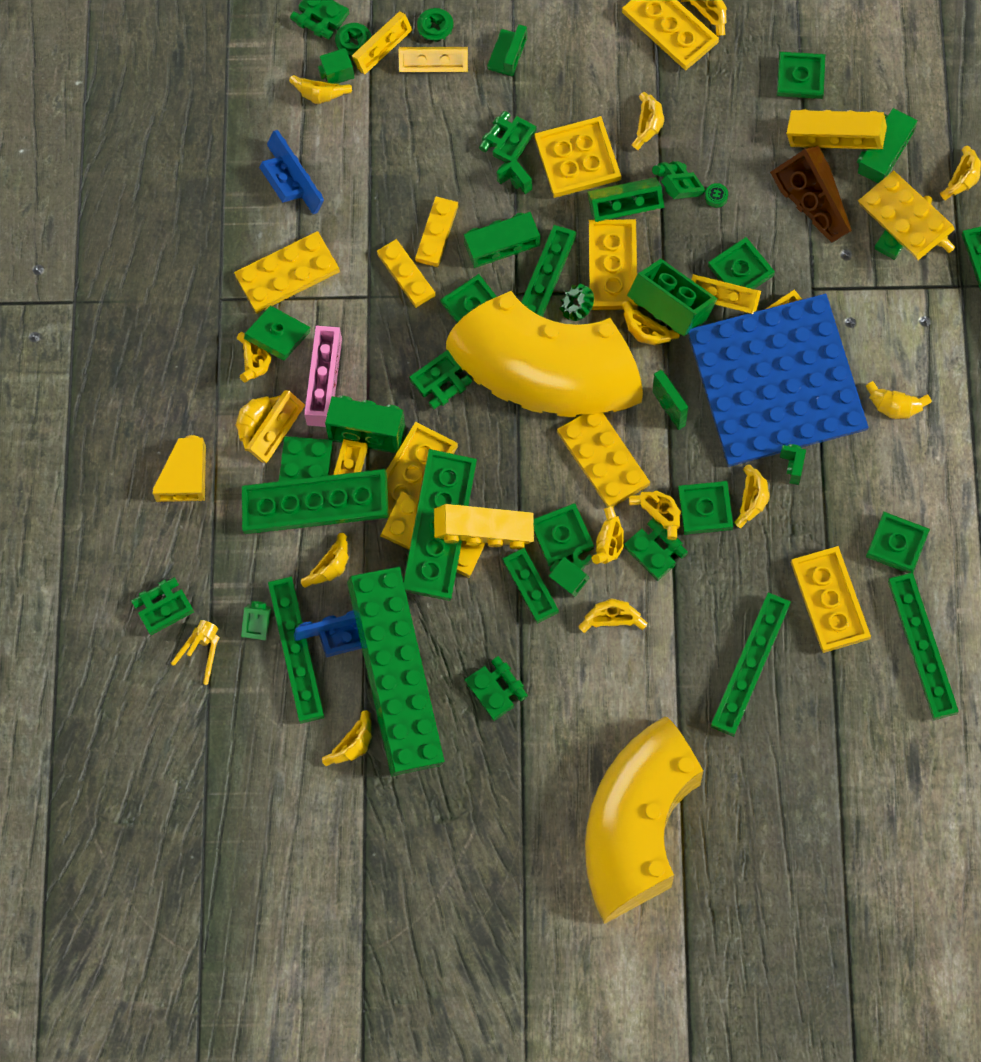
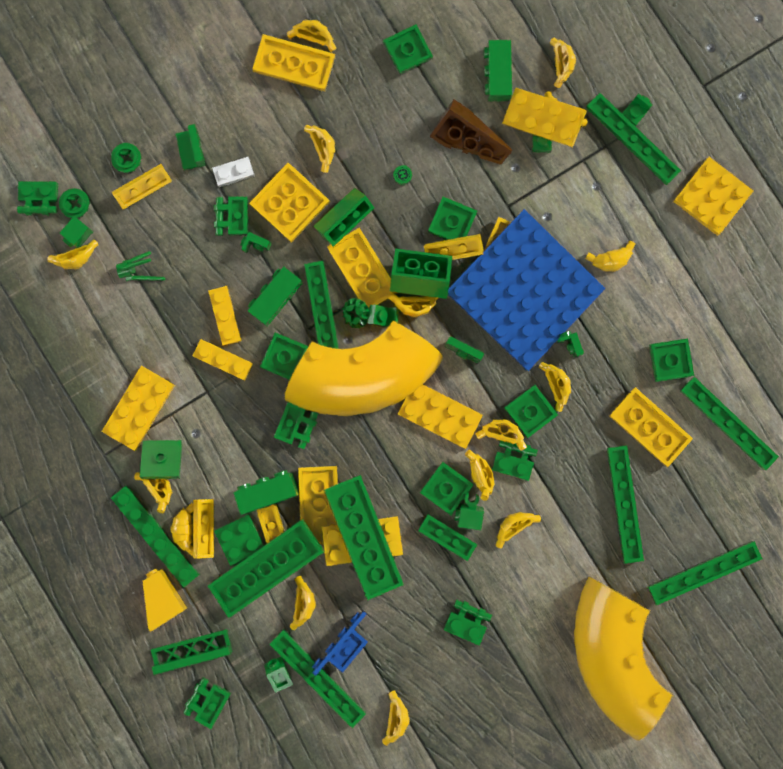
camera: 40 degrees left, 15 degrees up
yellow plant [171,620,220,685] -> none
blue bracket [259,130,324,214] -> none
bright pink brick [304,326,342,427] -> none
green brick [347,567,445,777] -> none
yellow plate [352,11,412,75] -> none
yellow brick [434,504,534,549] -> none
green plate [652,161,706,199] -> none
yellow brick [786,109,887,149] -> none
none -> green plate [111,486,200,588]
none -> green plant [116,251,165,281]
none -> green fence [151,629,233,675]
none -> white plate [212,157,255,187]
none -> green bracket [368,305,399,327]
none -> green plate [647,541,762,605]

